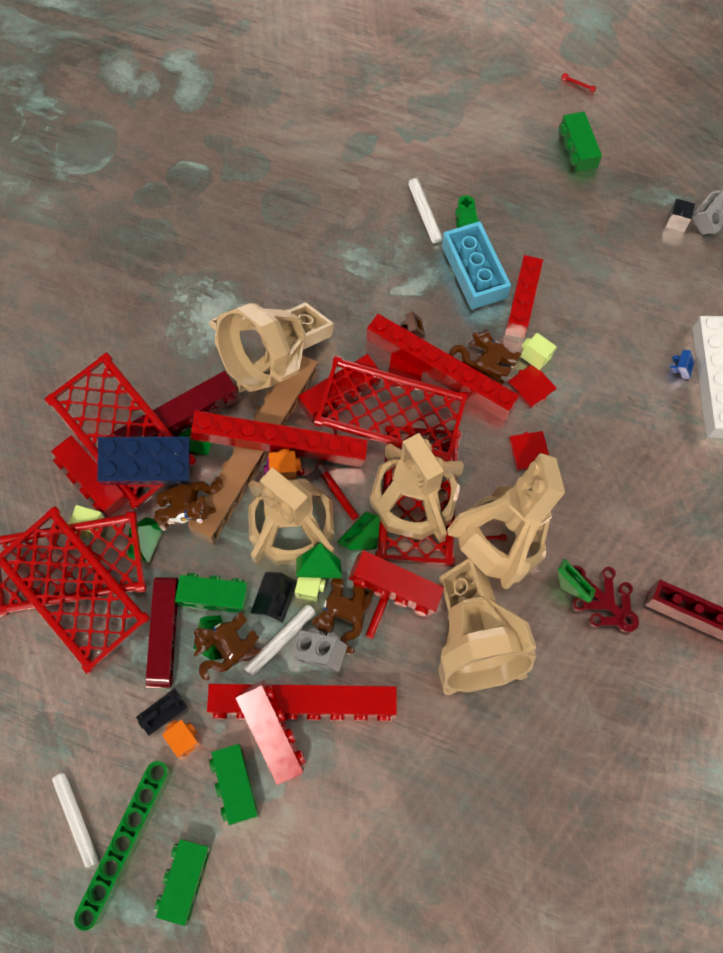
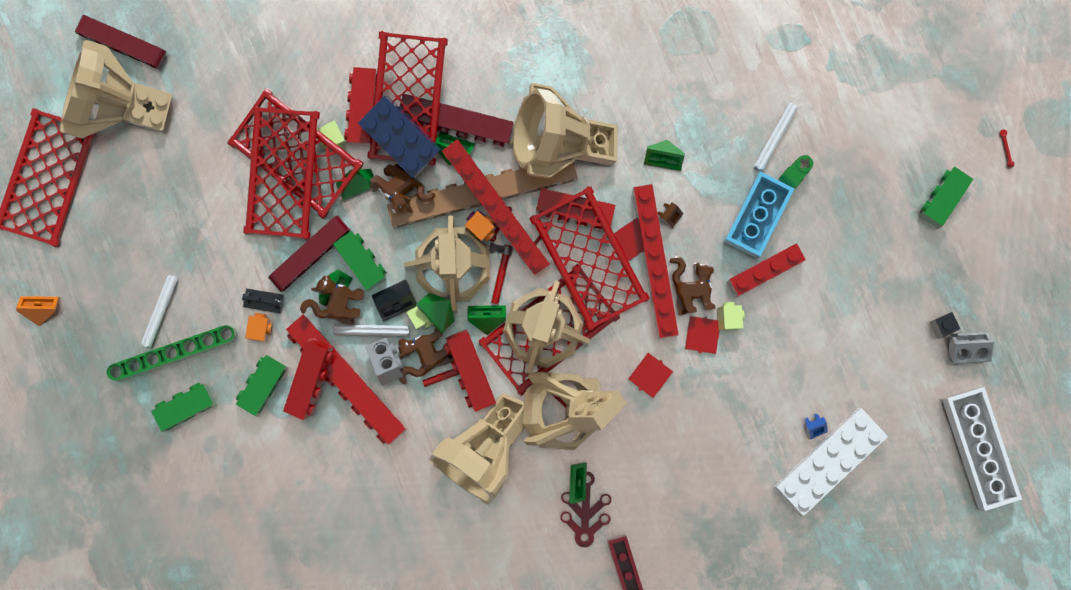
camera: 45 degrees right, 15 degrees up
none -> green slope [644,140,685,171]

